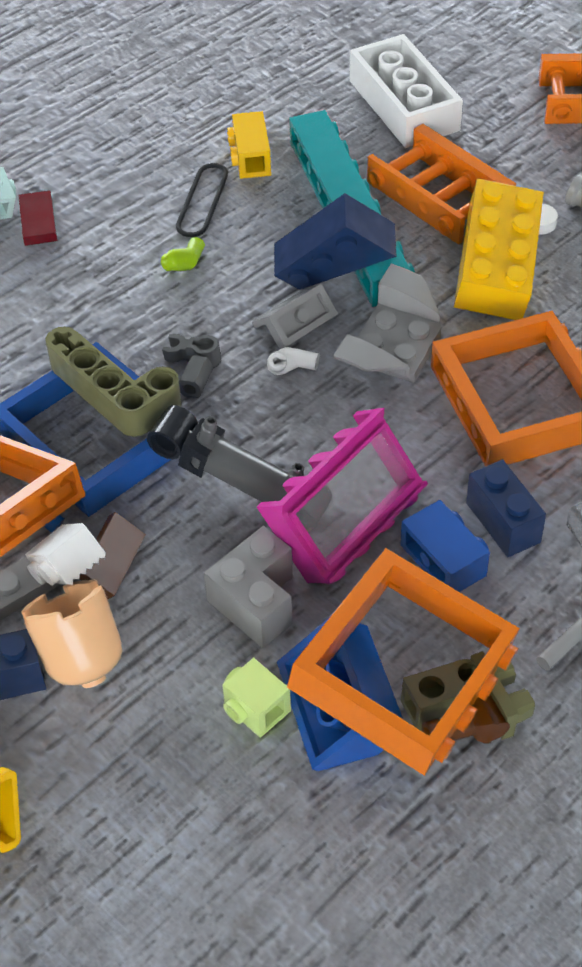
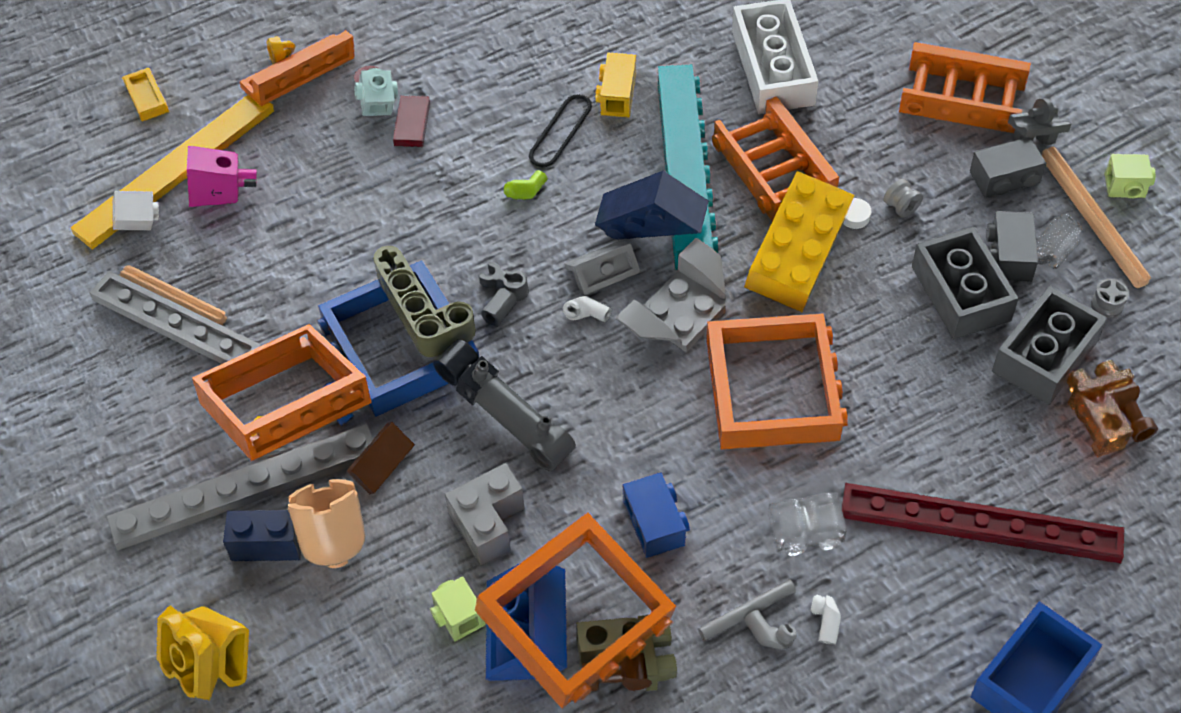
camera: 15 degrees right, 5 degrees up
white brick [25,523,106,586] -> none
window [257,407,428,584] -> none
dark blue brick [466,459,546,558] -> none

